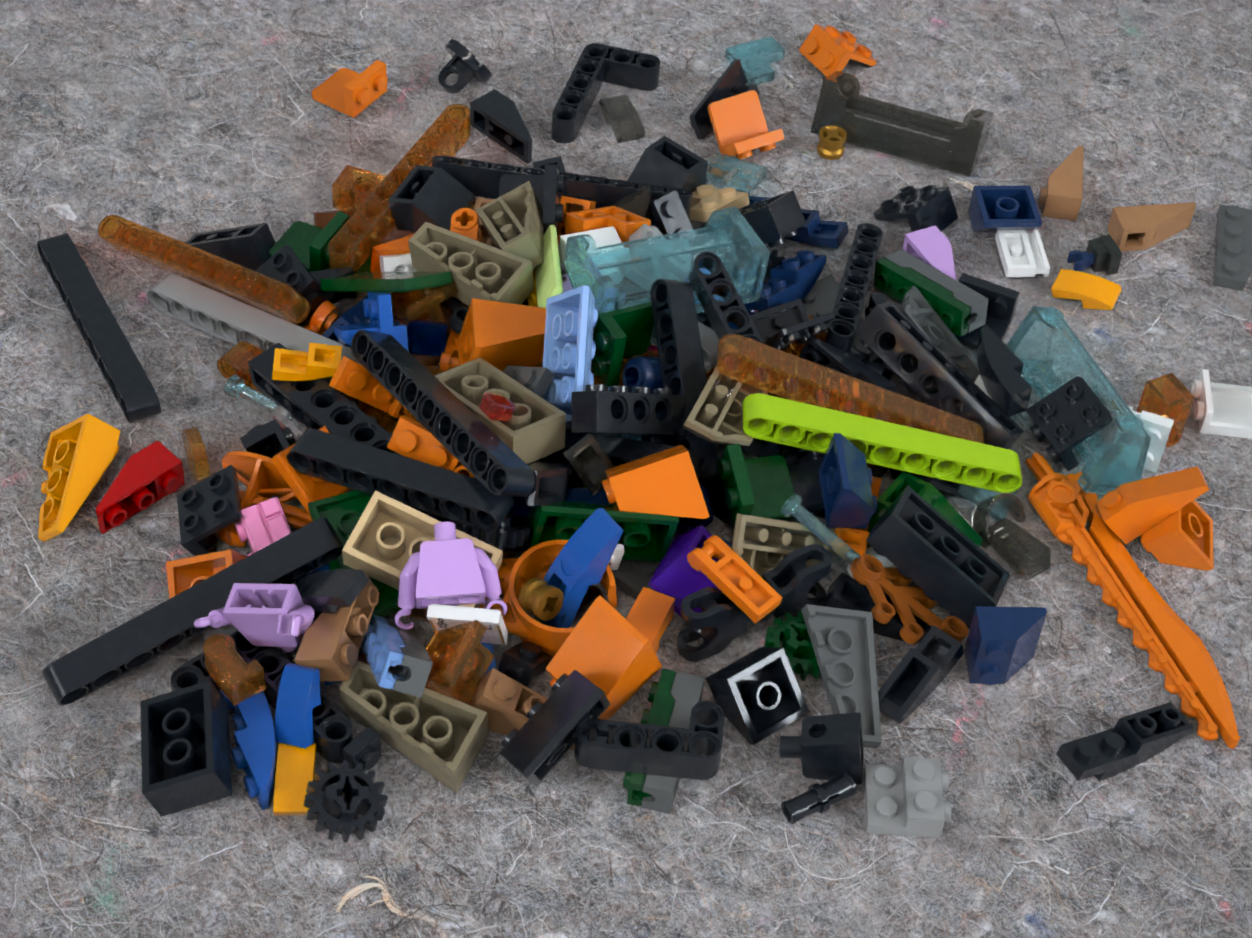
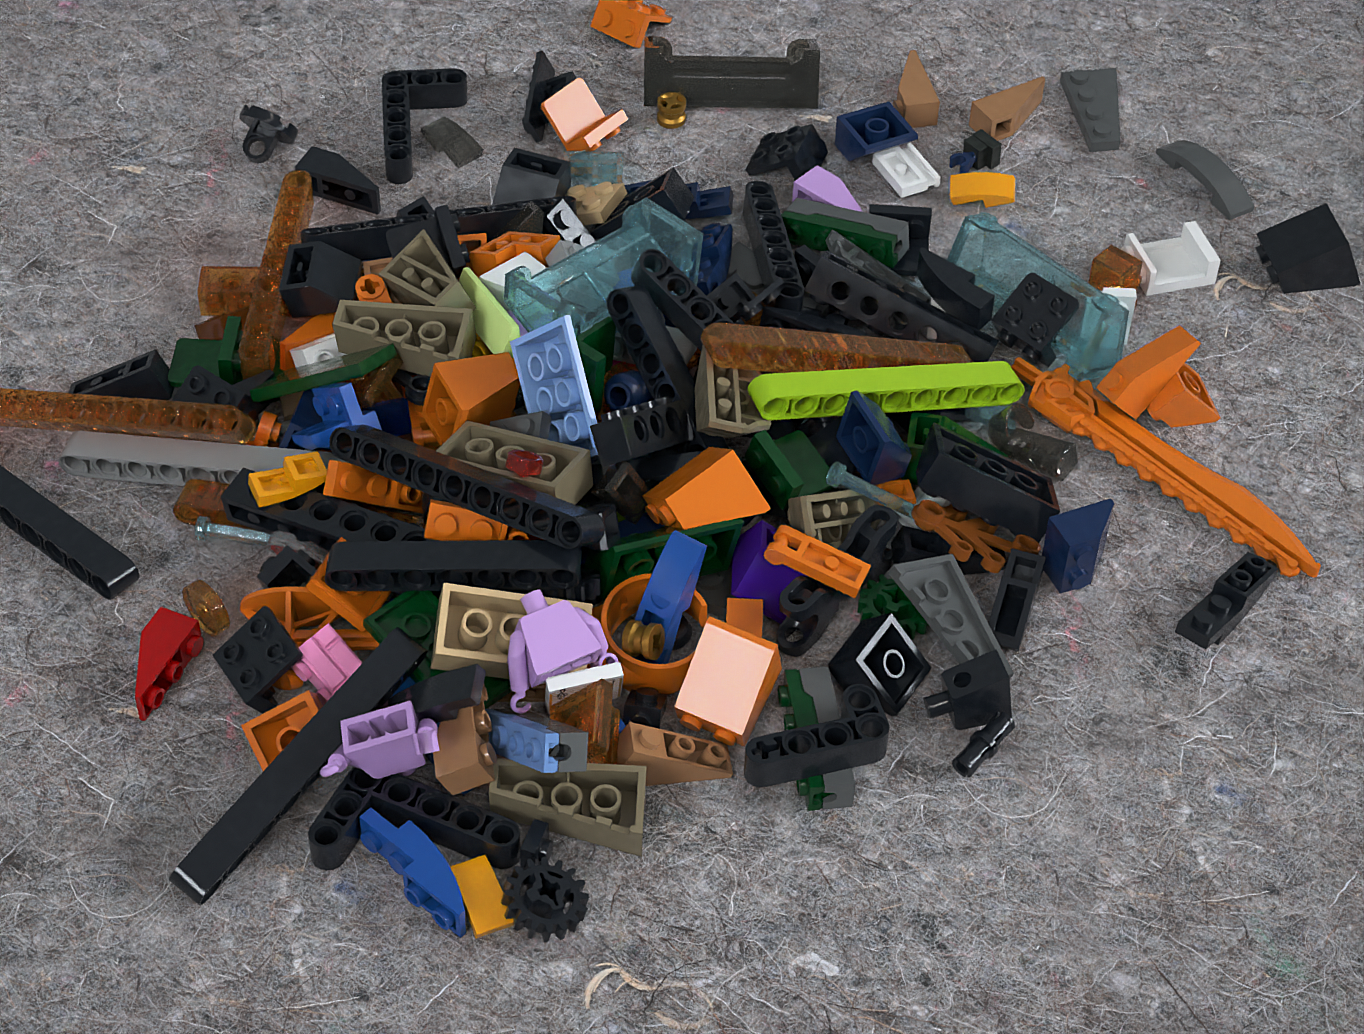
camera: 20 degrees left, 0 degrees up
light orange wedge [38,413,120,542] -> none
black brick [140,680,232,817] -> none
clear orange leg [203,634,266,706] -> none
blue slope [275,663,321,749] -> none
orange bracket [311,60,388,118] -> none
black slope [499,669,610,787] -> none
clear light blue plate [725,36,785,85] -> none
light grey plate [863,757,951,838] -> none

